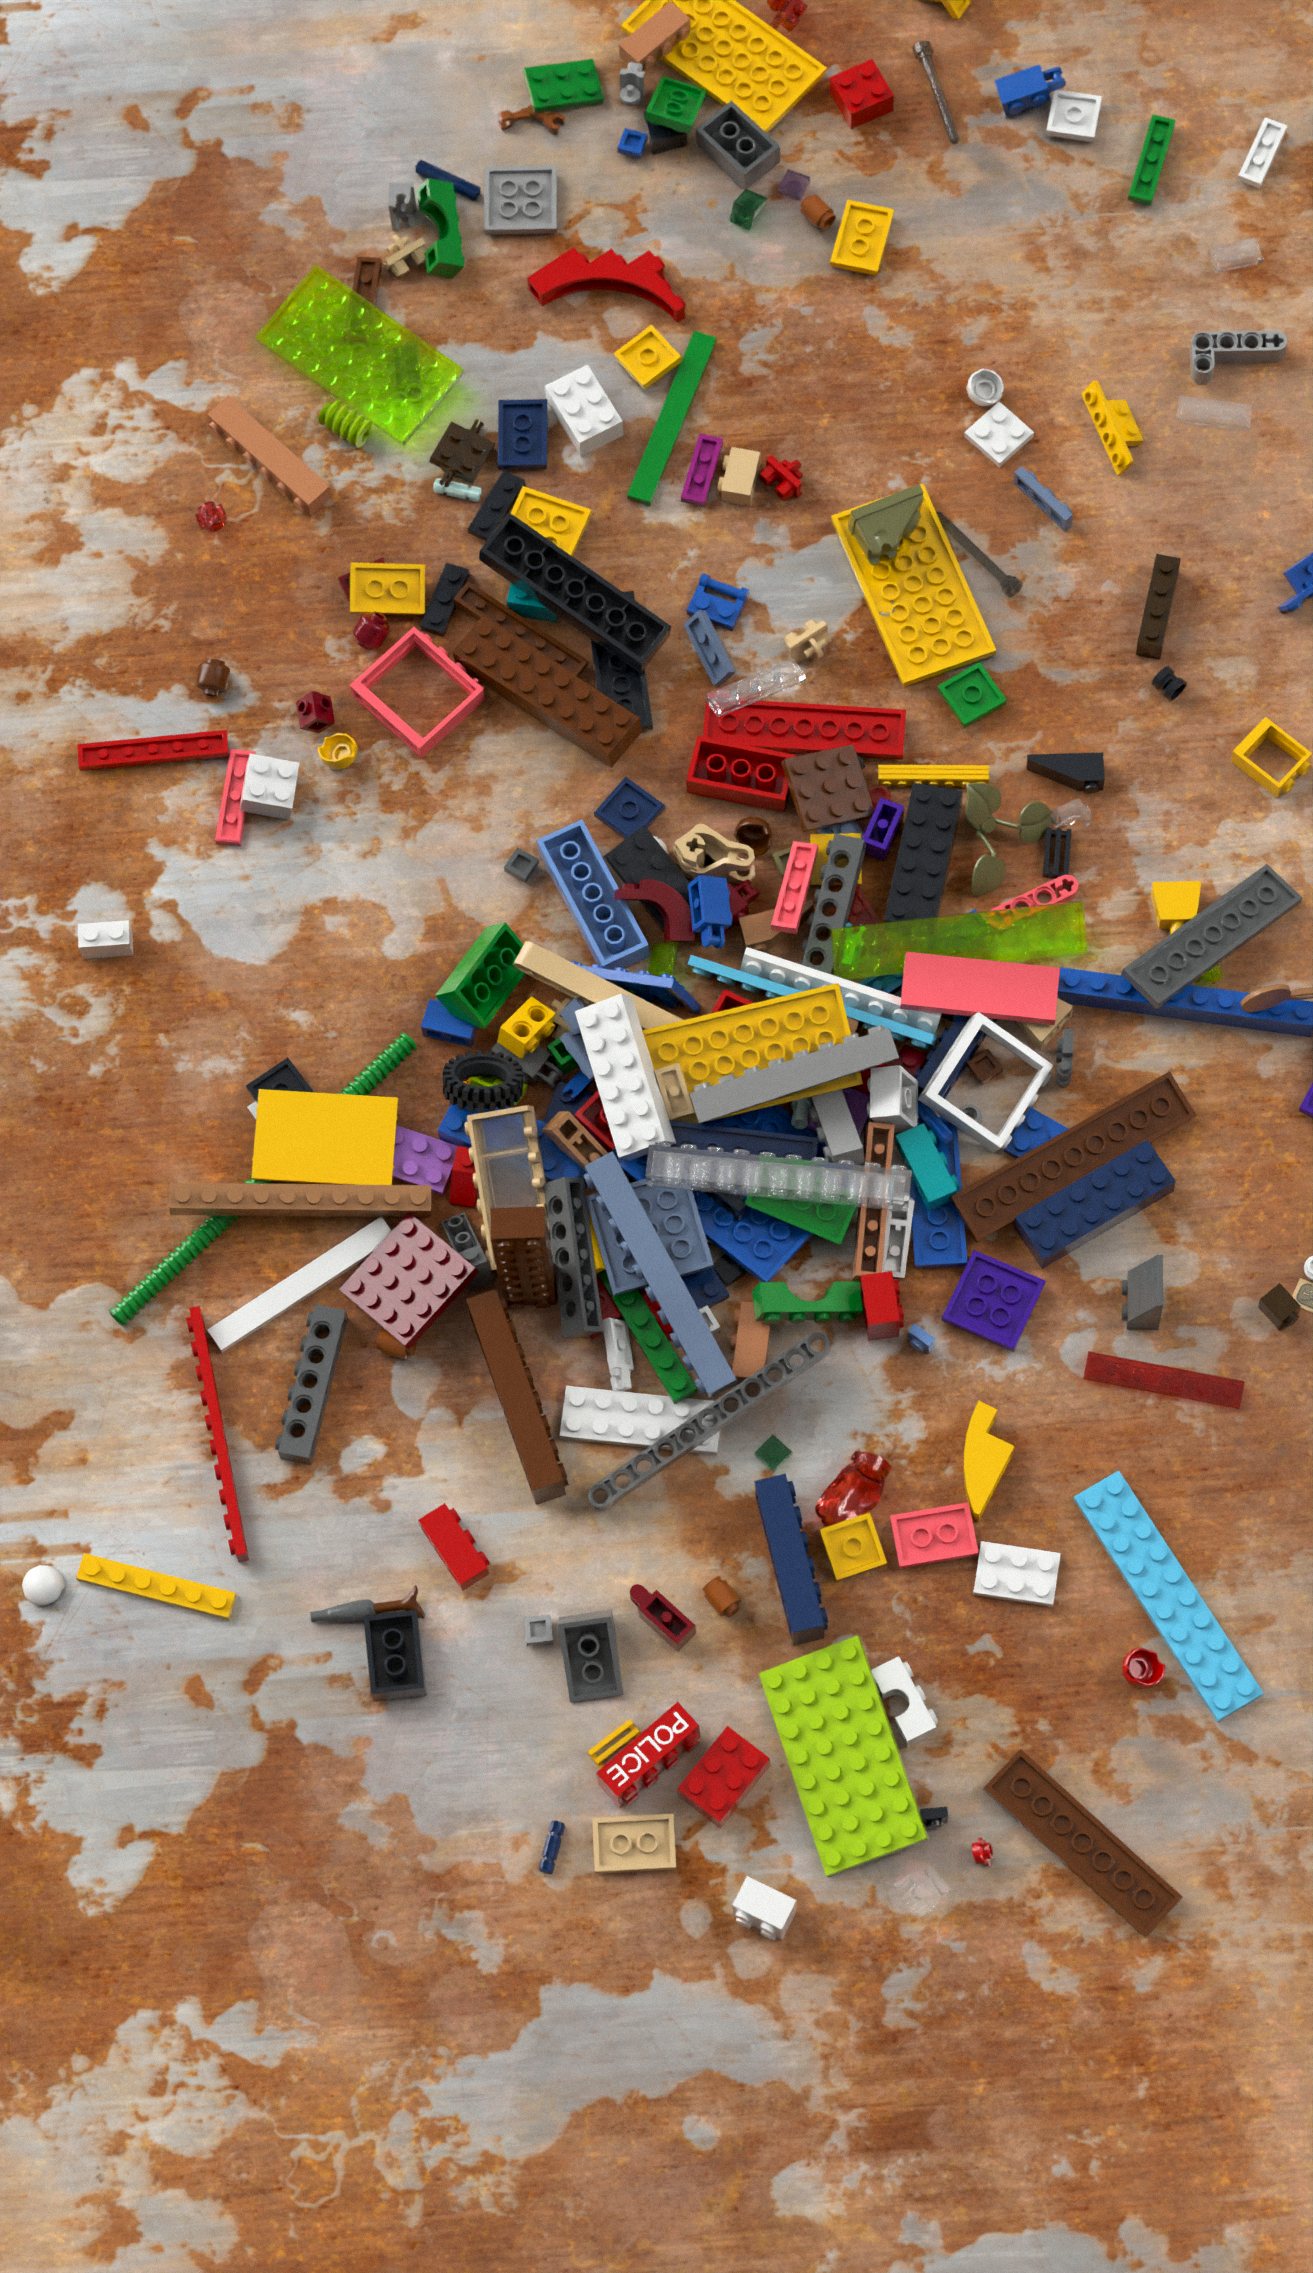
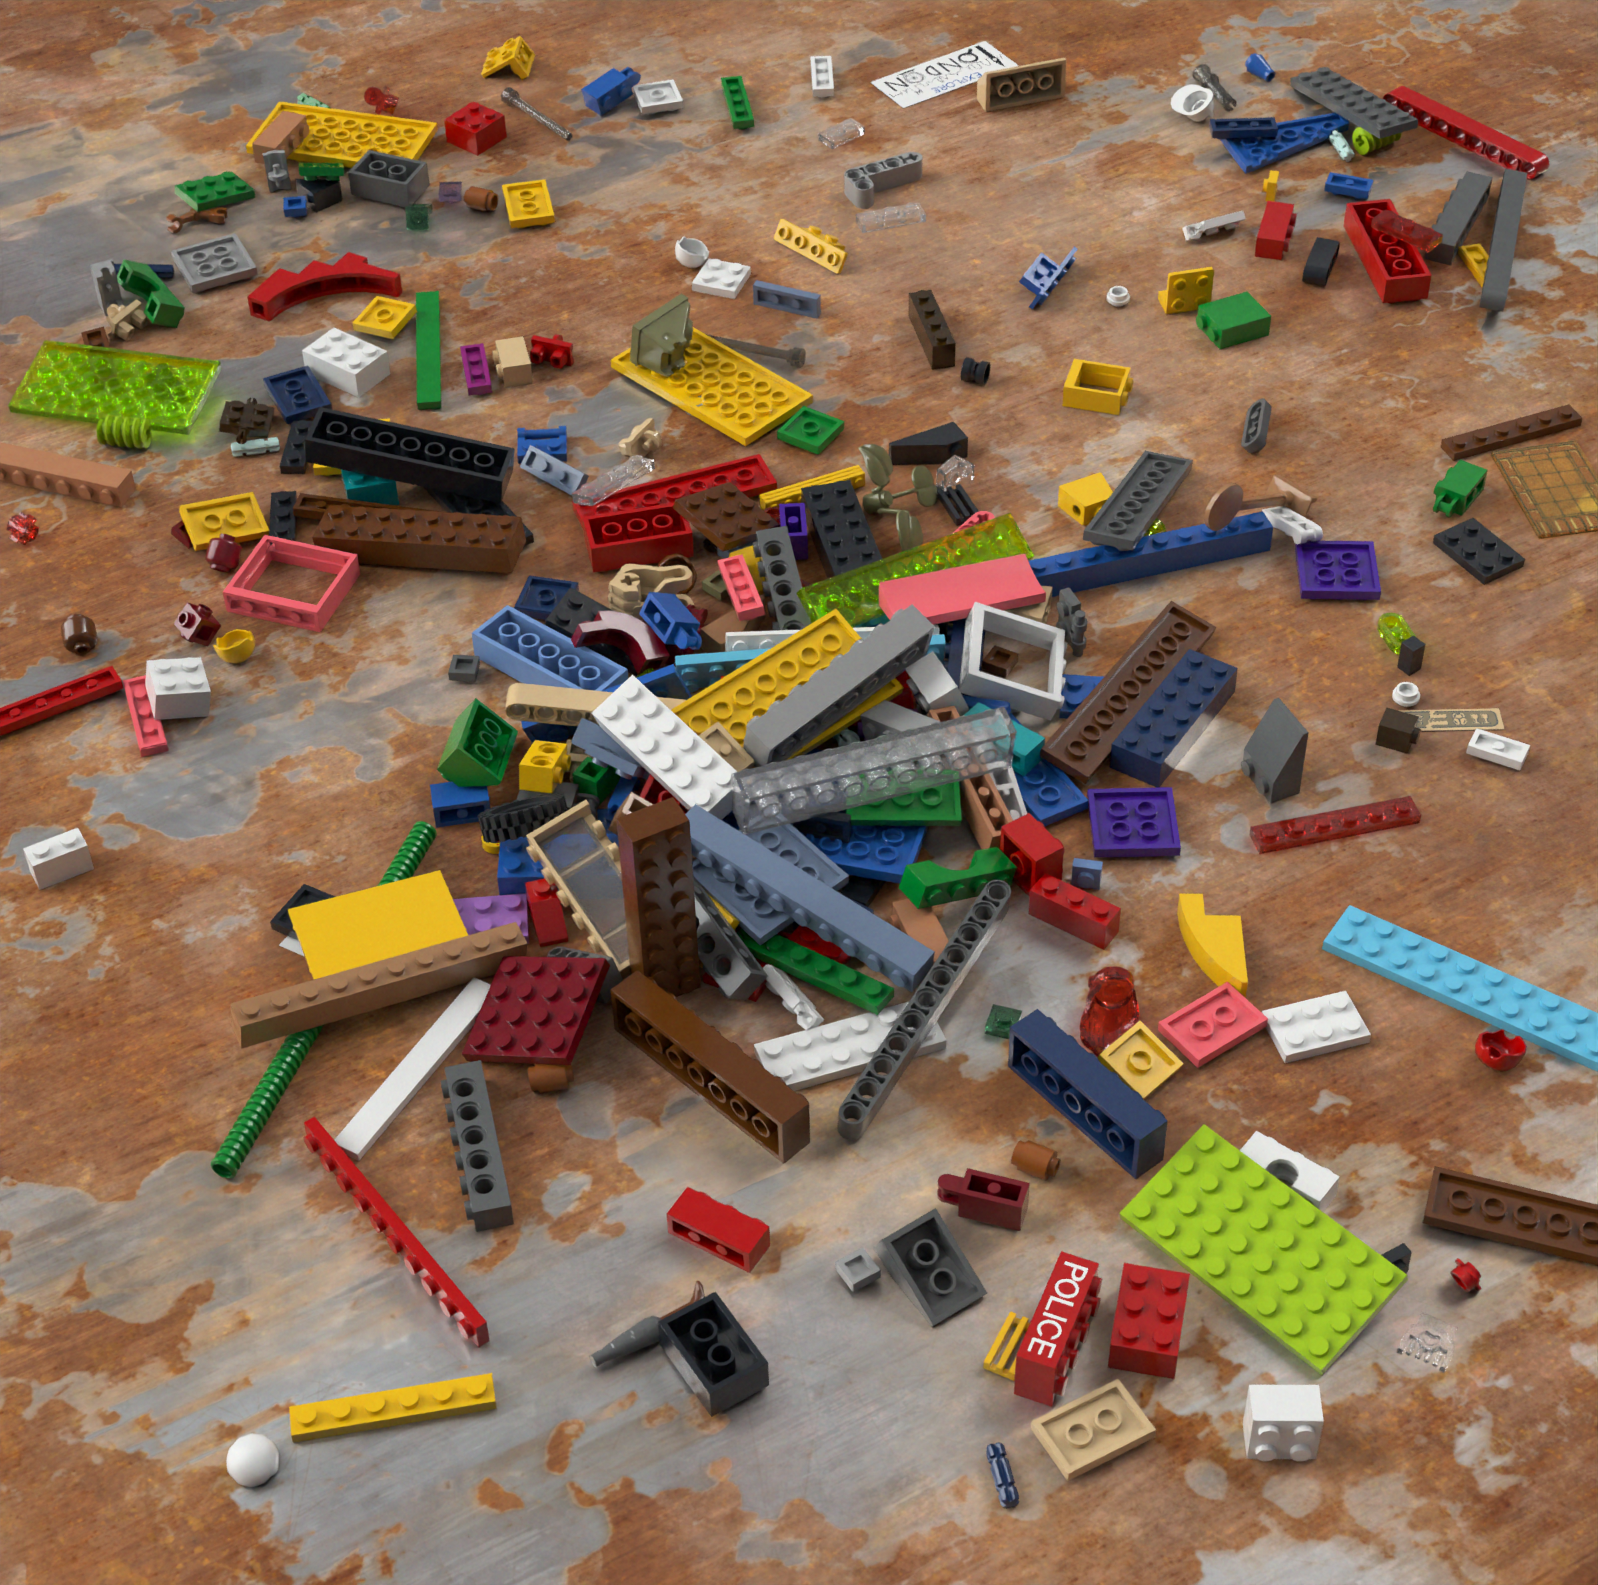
camera: 30 degrees left, 25 degrees down
none -> red brick [1028,873,1121,950]

